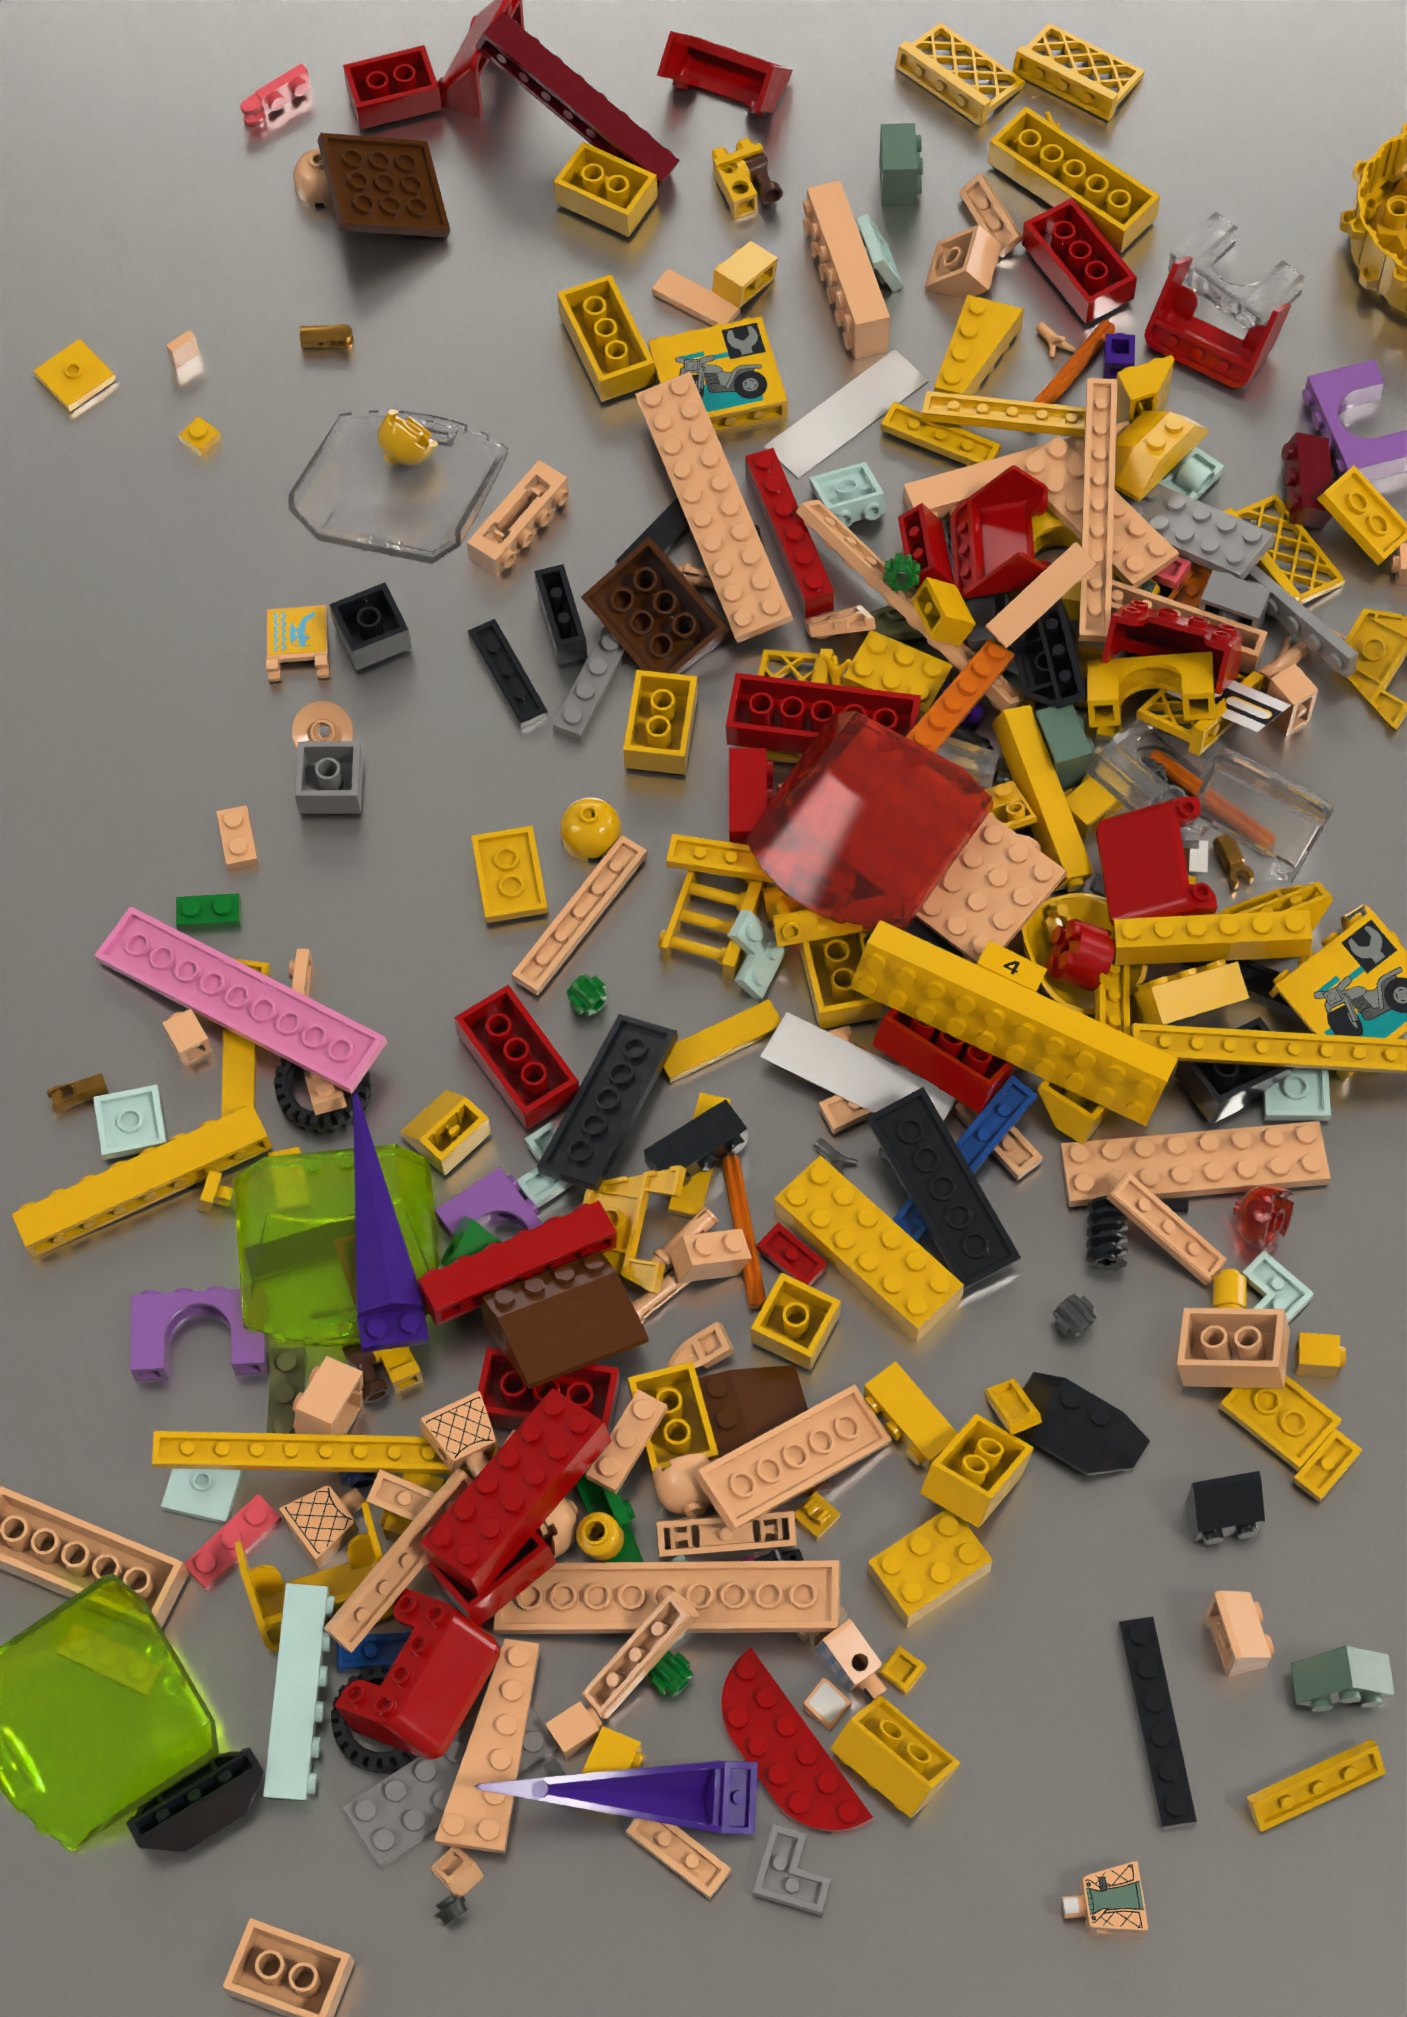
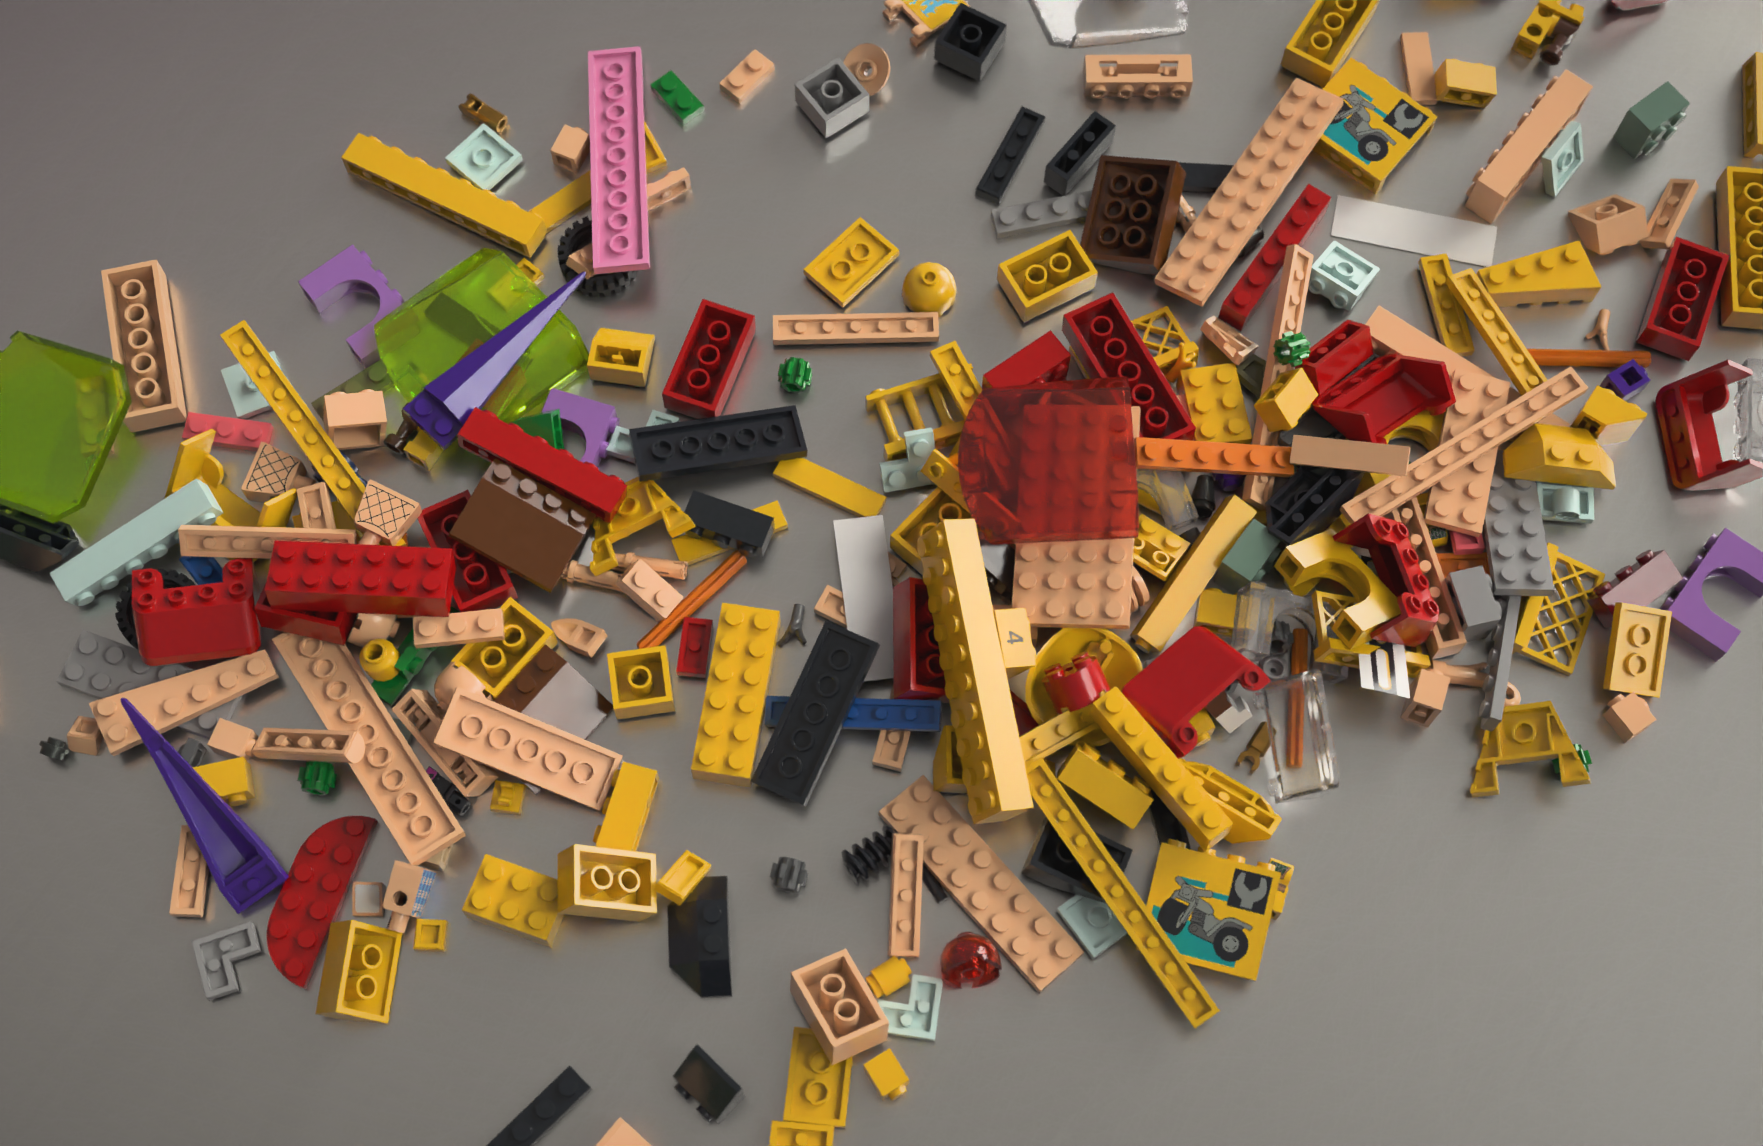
camera: 50 degrees right, 5 degrees up
yellow tile [197,1170,234,1213] -> none

